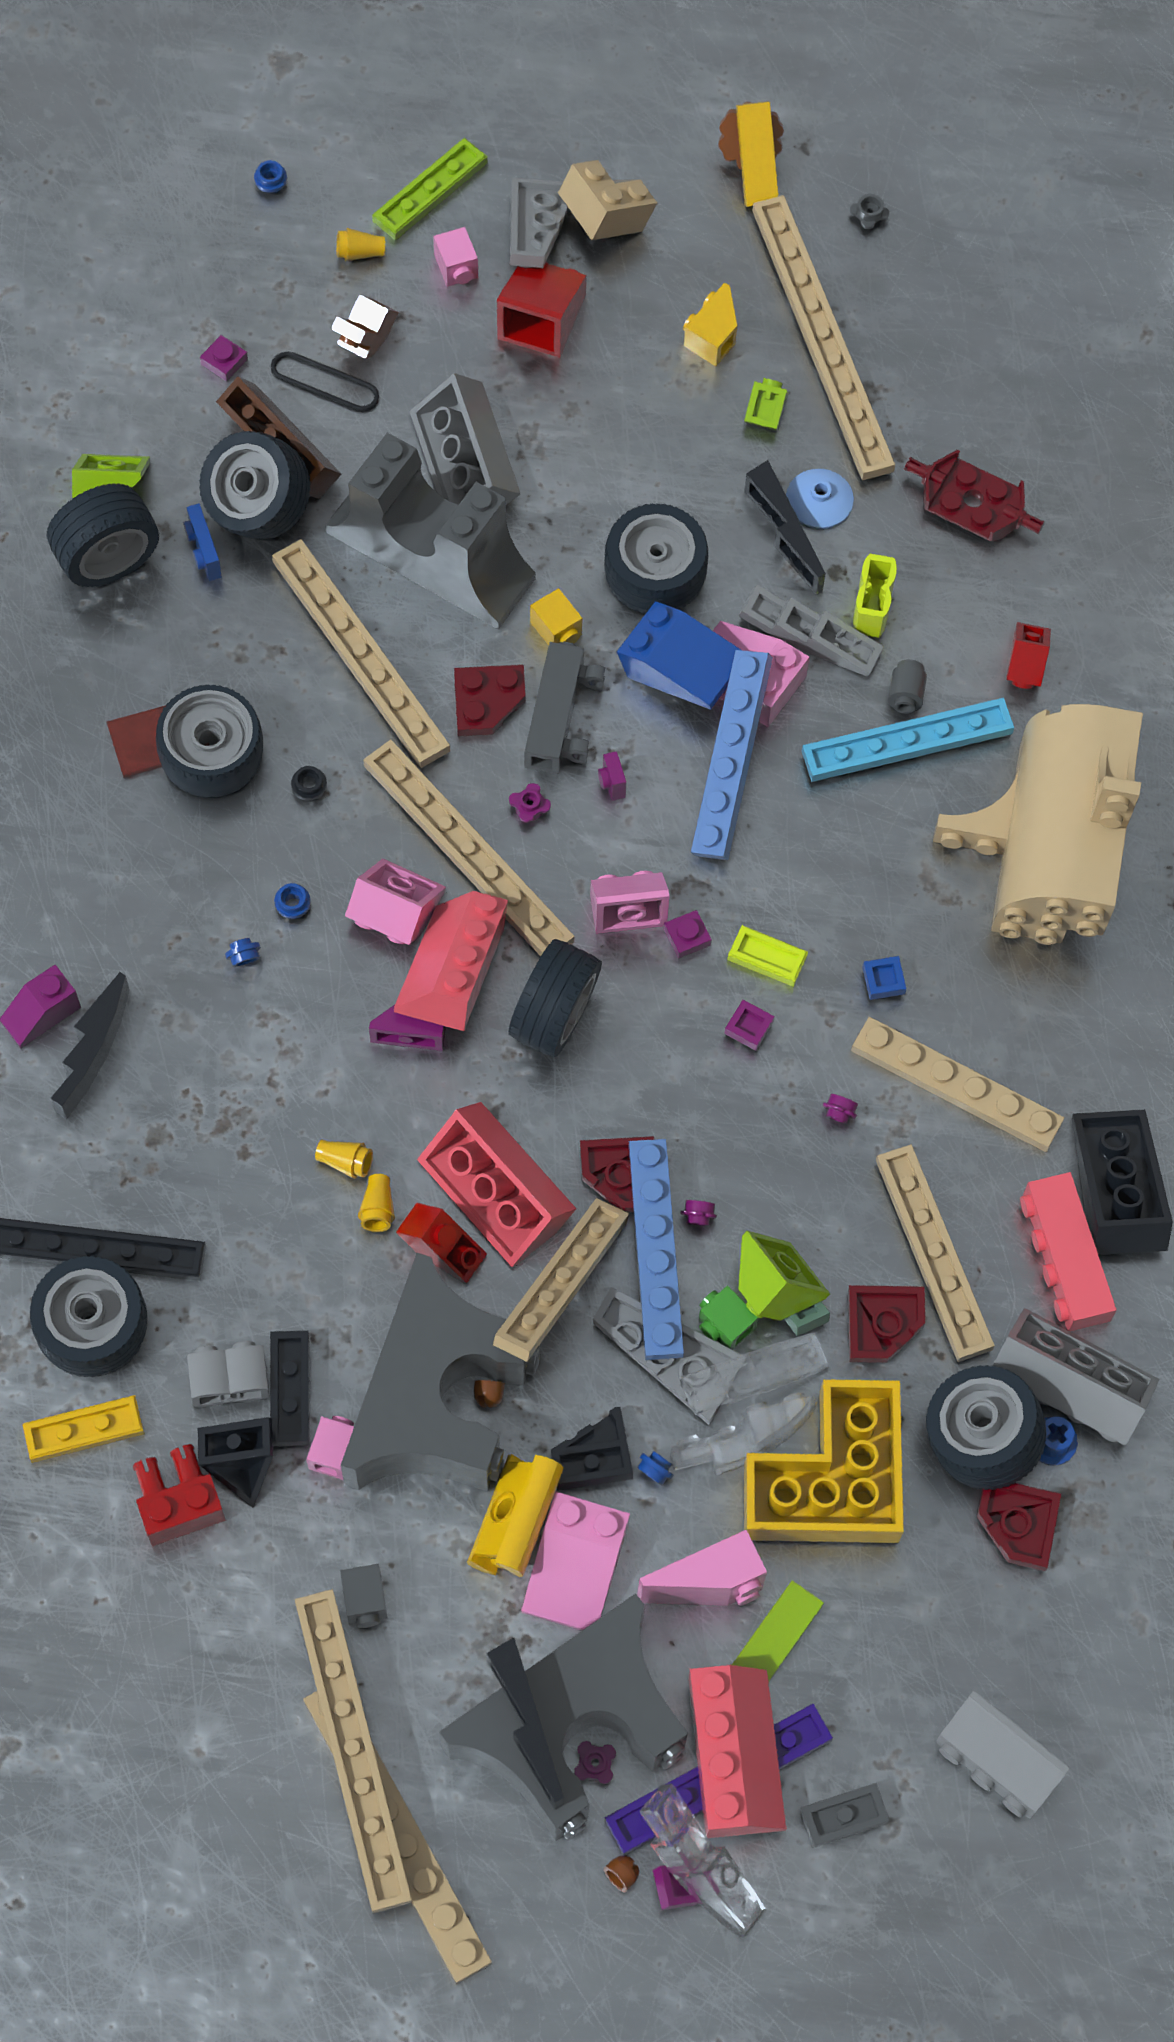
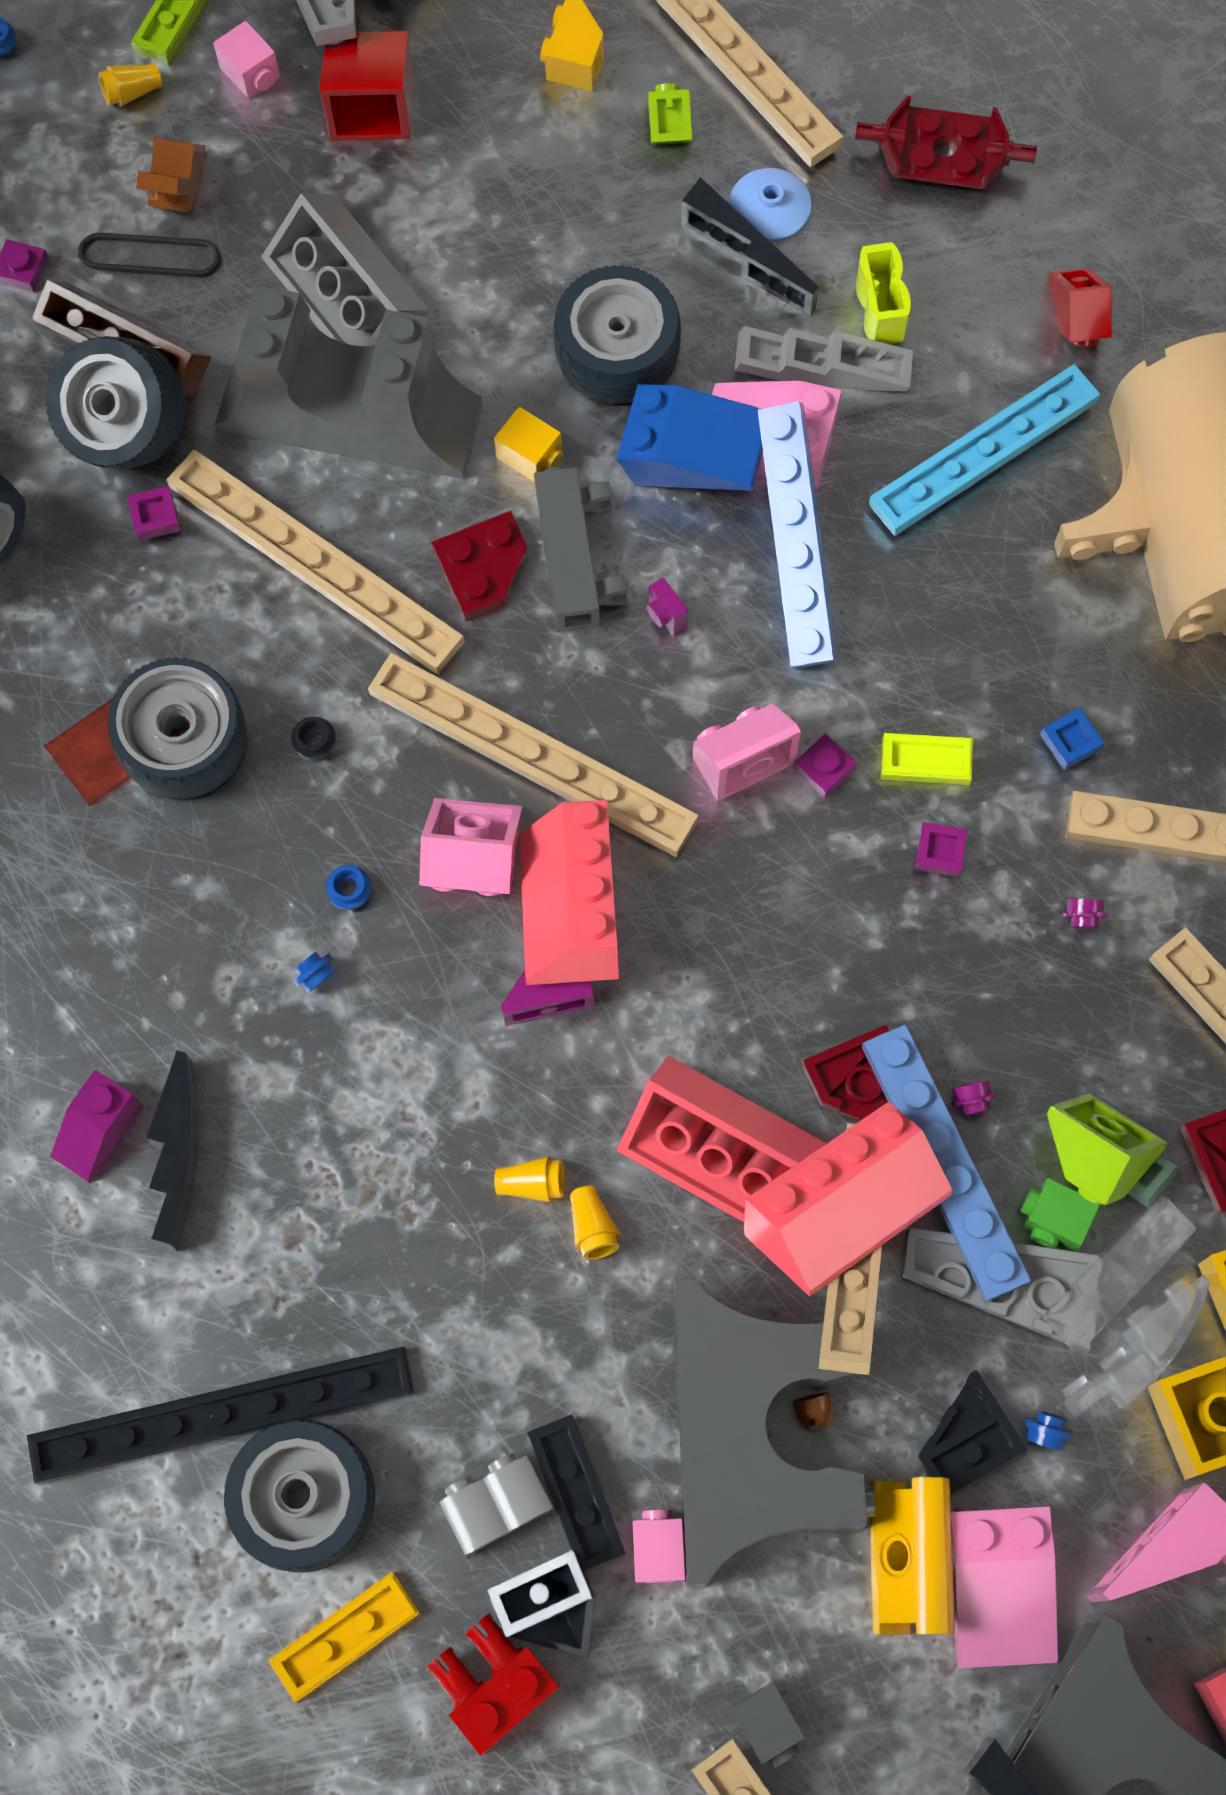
camera: 15 degrees left, 5 degrees up
blue plate [183,503,222,581] -> none
red slope [396,1203,487,1283] -> none
black wheel [508,939,602,1057] -> none
magenta plate [509,783,551,822] -> none
dark grey brick [888,659,927,714] -> none
none -> magenta plate [127,486,181,541]
none -> coral slope [744,1102,952,1297]

